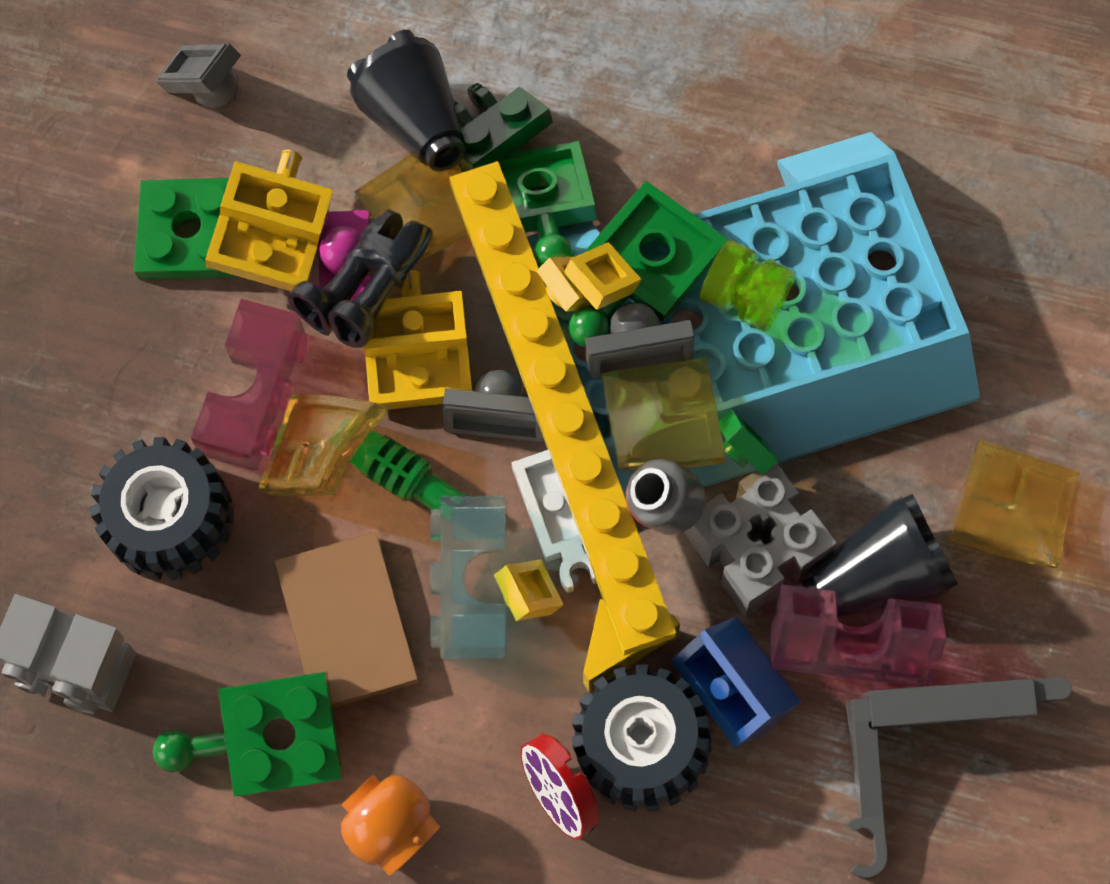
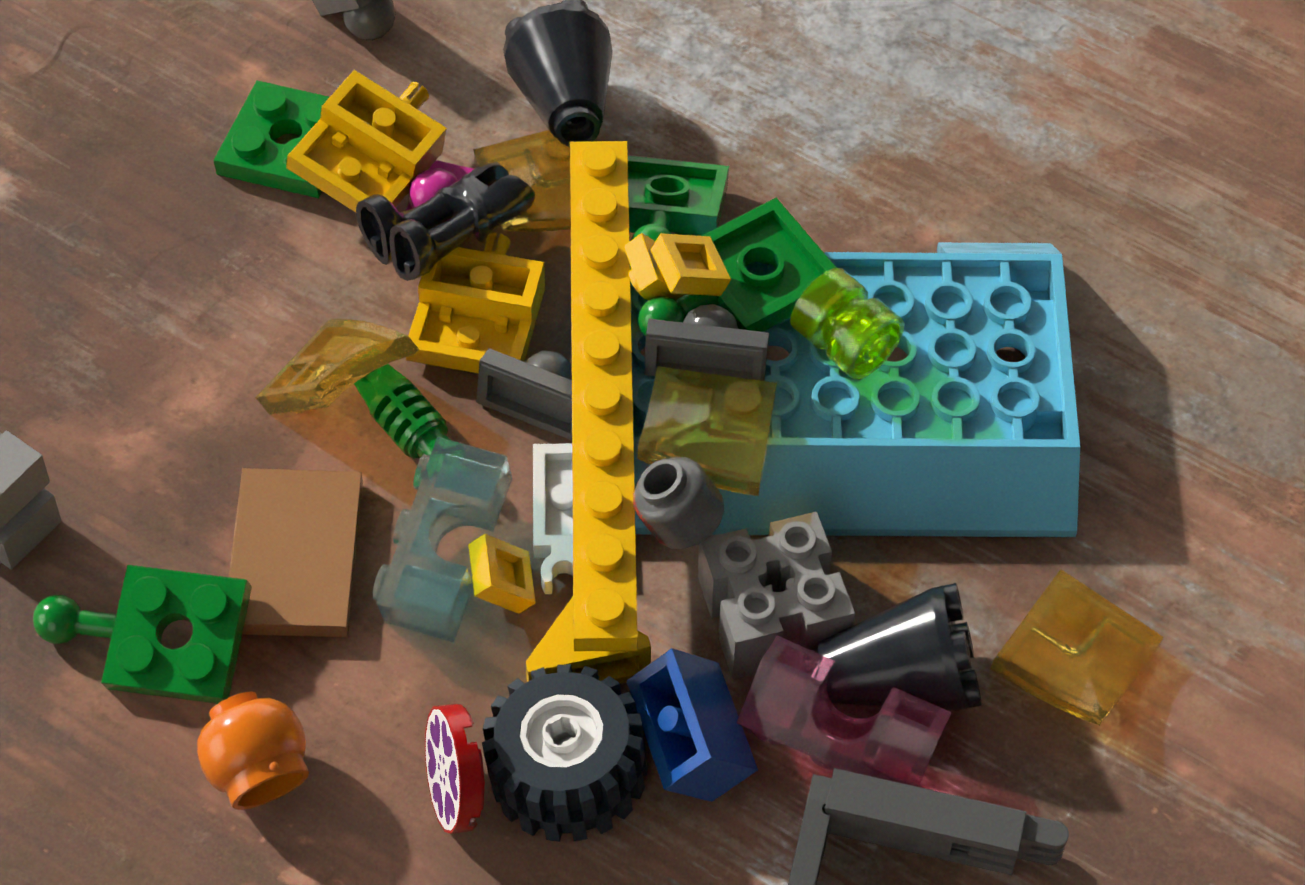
camera: 15 degrees right, 15 degrees down
black wheel [90,437,234,581] -> none
clear pink arch [191,299,309,471] -> none
dark green hinge [454,83,554,171] -> none
green plate [717,409,778,475] -> none

